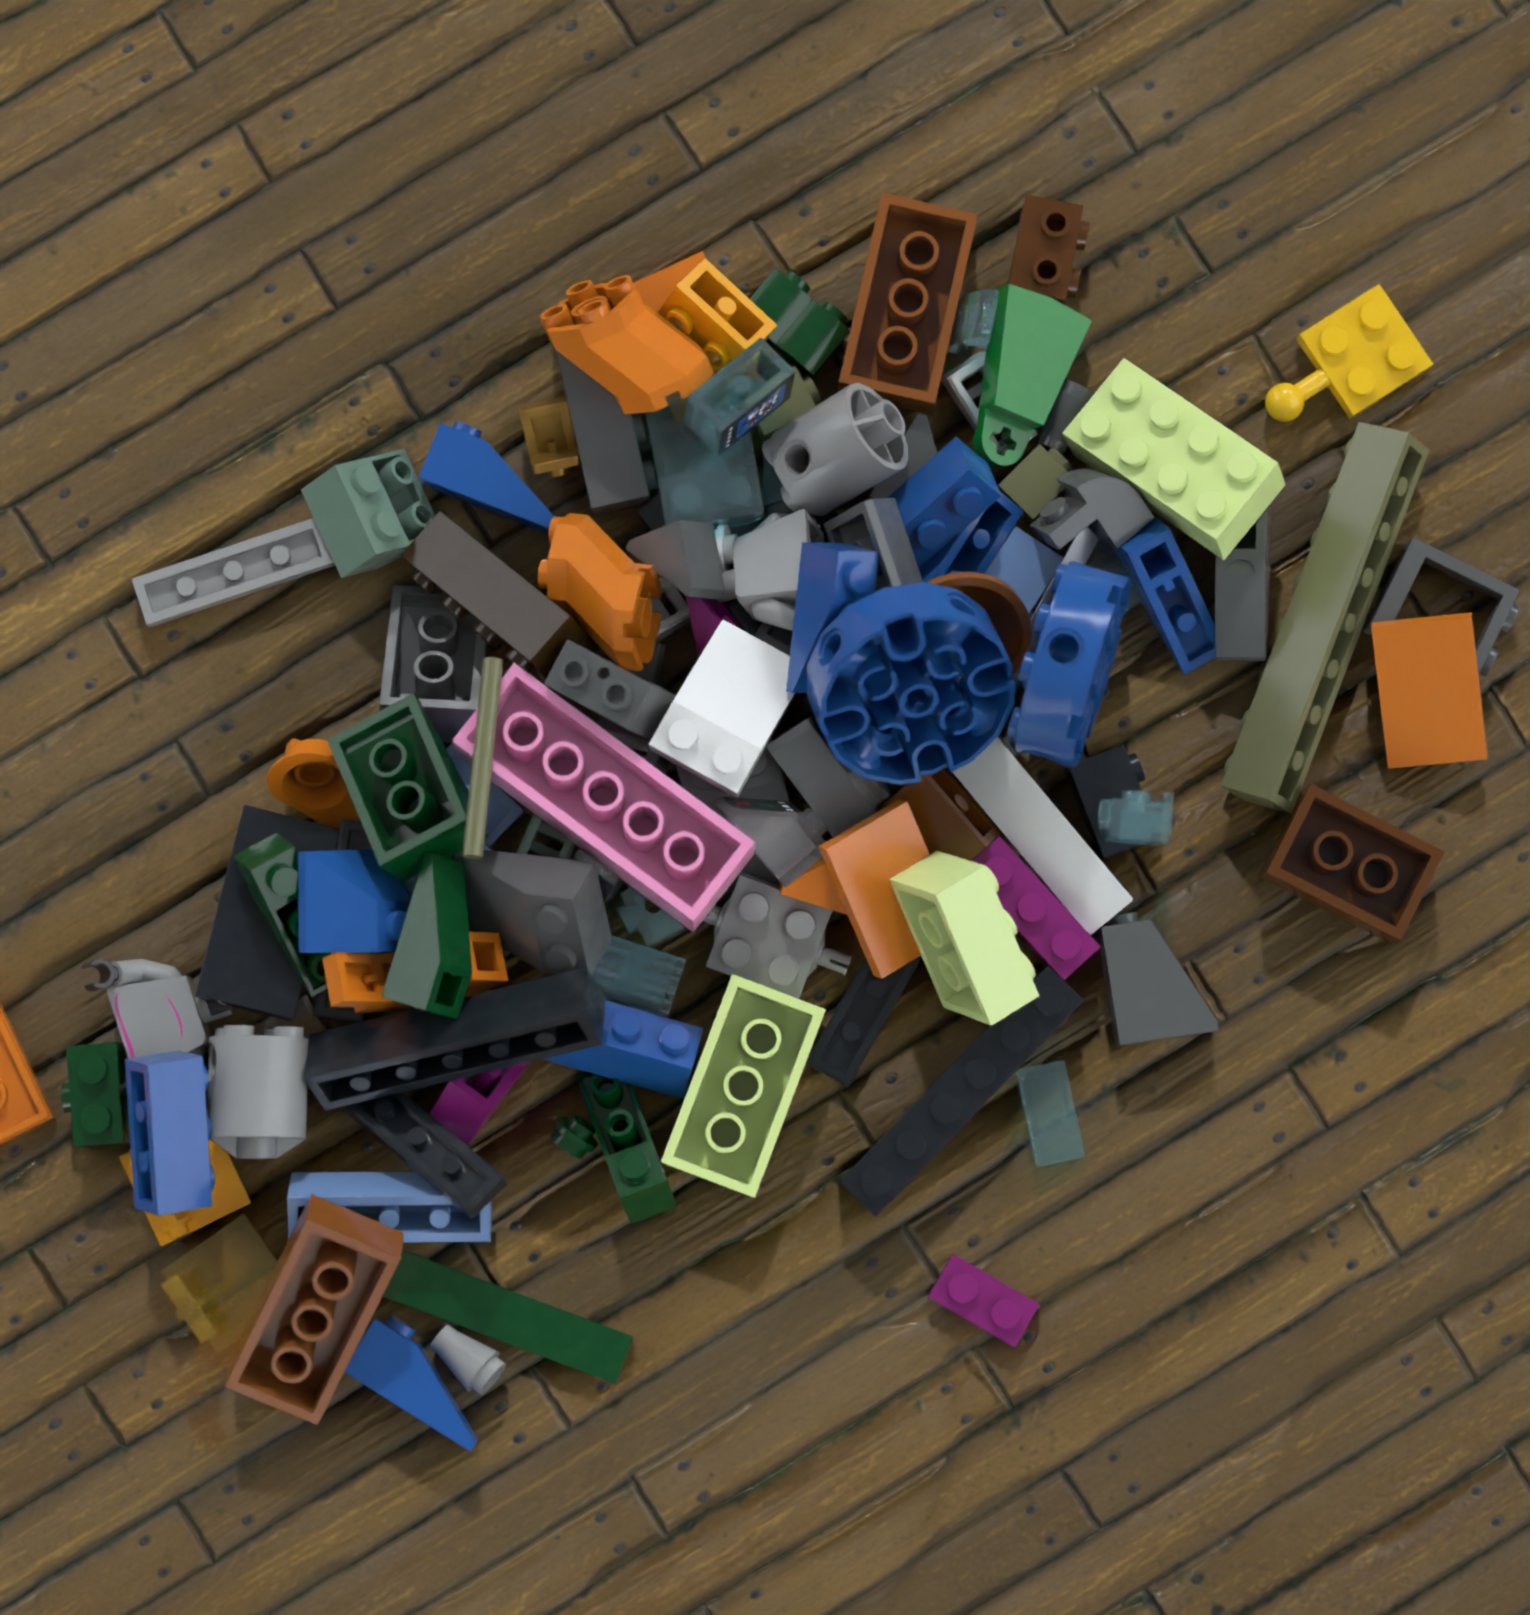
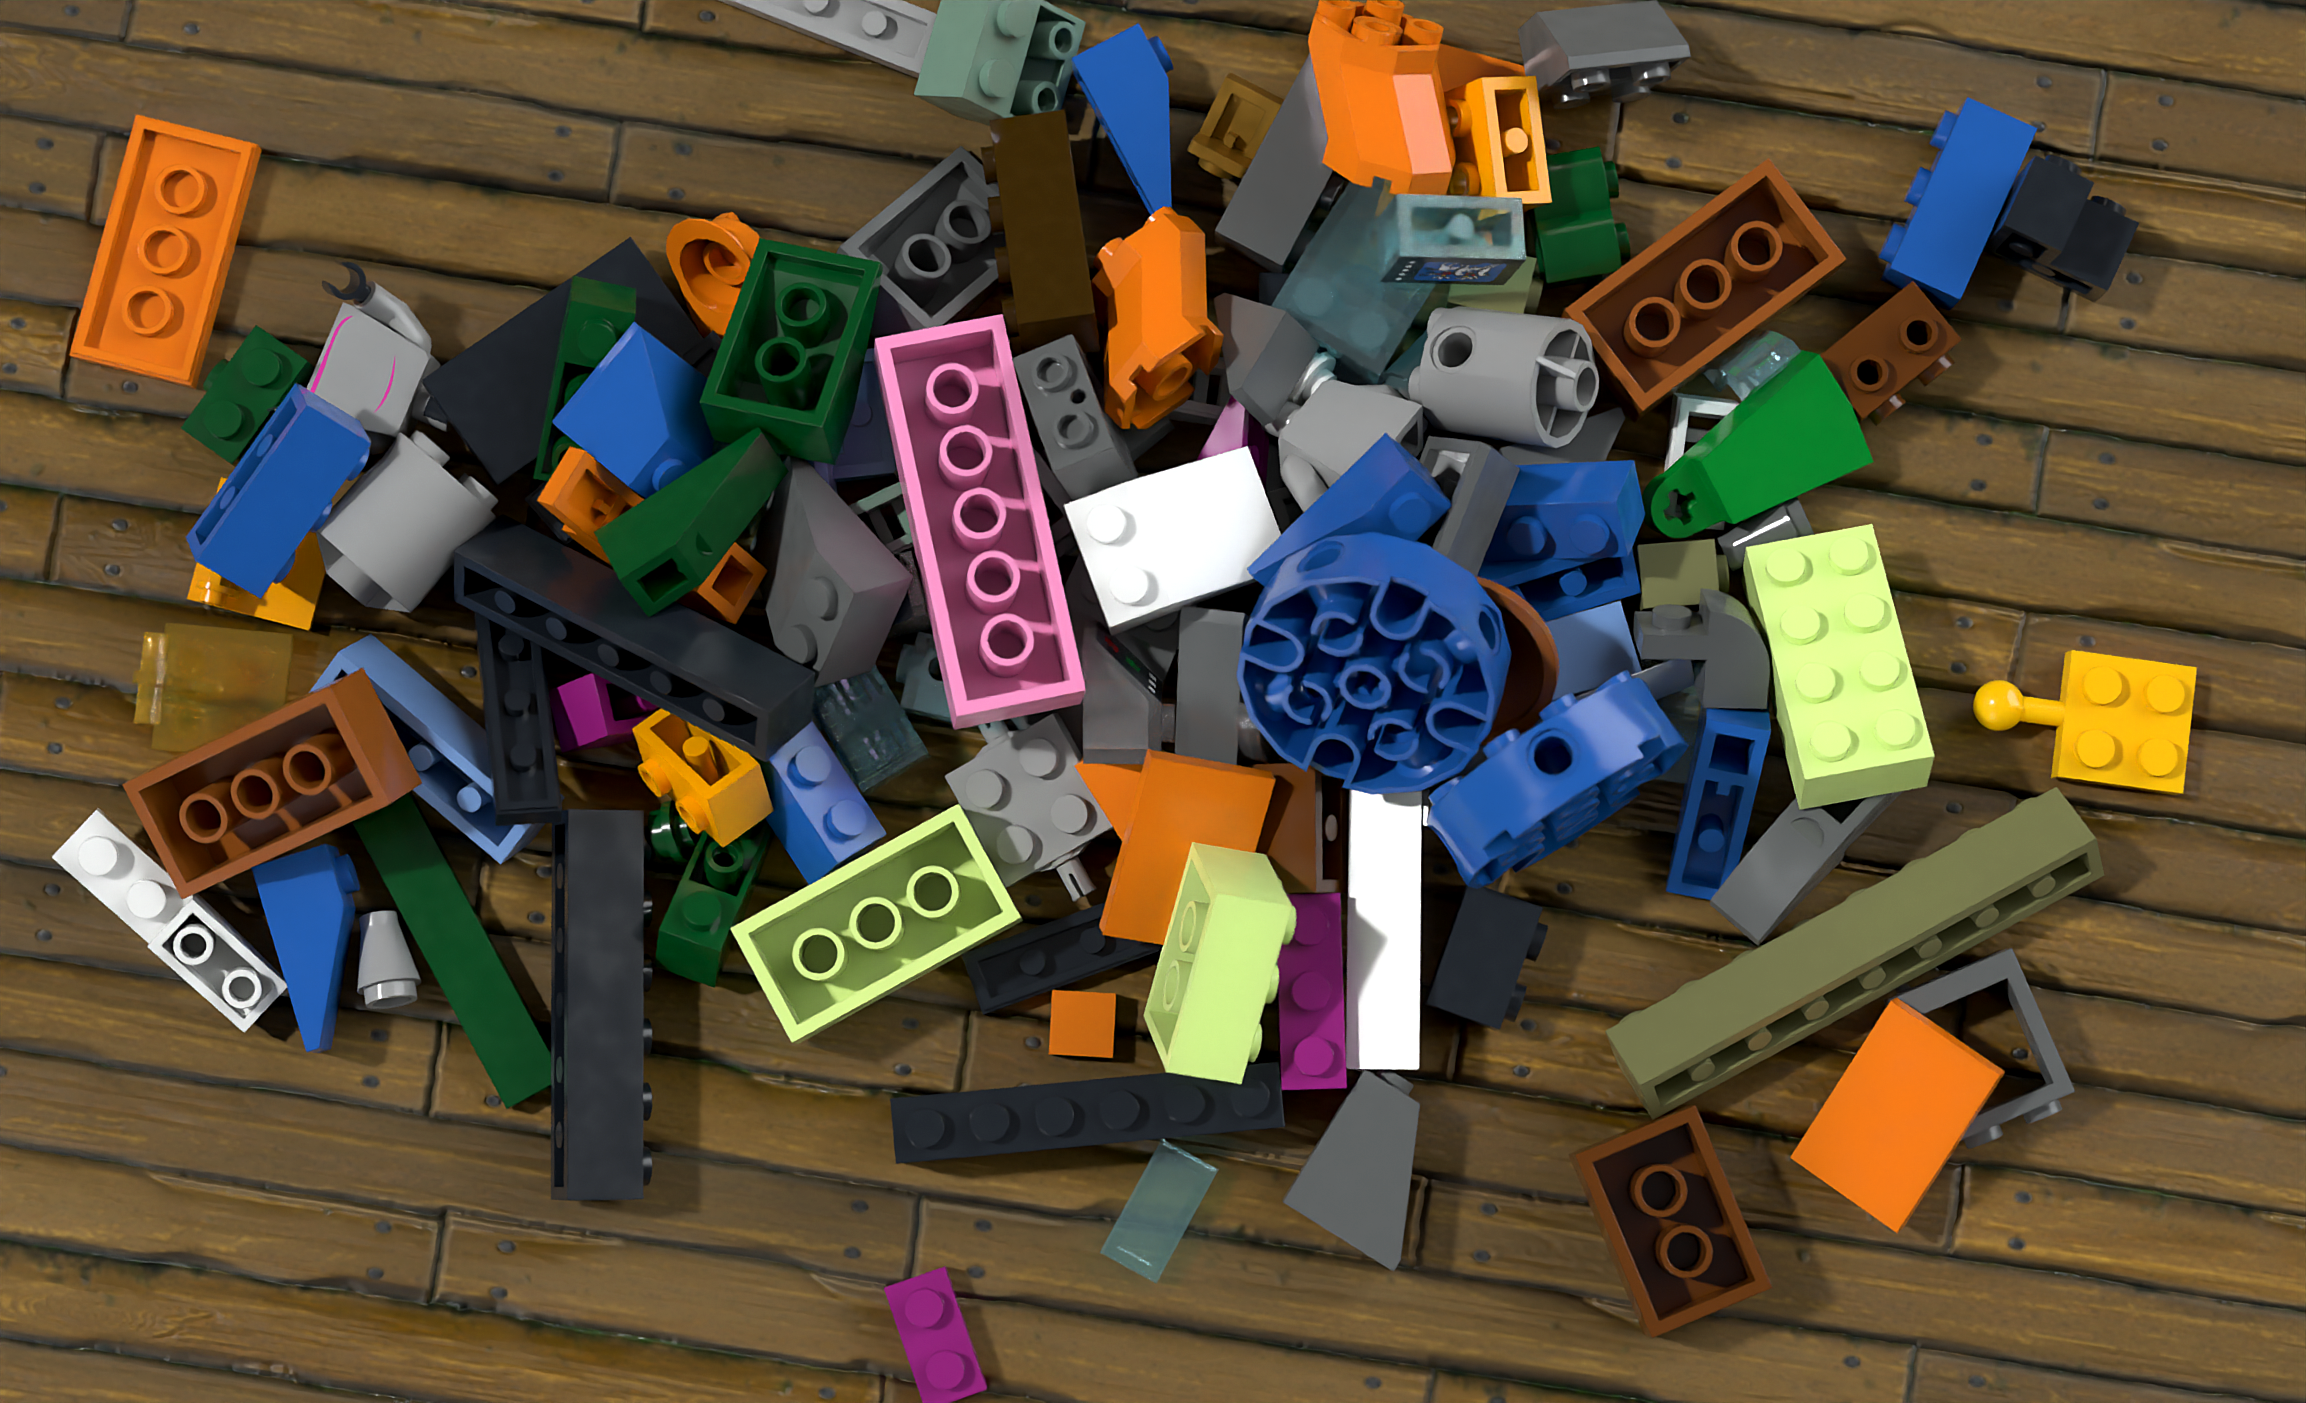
camera: 50 degrees right, 0 degrees up
olive bar [462,657,503,859] -> none
clear light blue brick [1098,790,1174,847] -> none
none -> white slope [52,808,287,1033]
none -> black brick [551,809,652,1201]
none -> light orange brick [632,708,774,848]
none -> orange tile [1049,990,1117,1058]
none -> dark grey slope [1518,0,1691,109]
none -> blue brick [1878,97,2038,311]
none -> black brick [1983,155,2139,303]

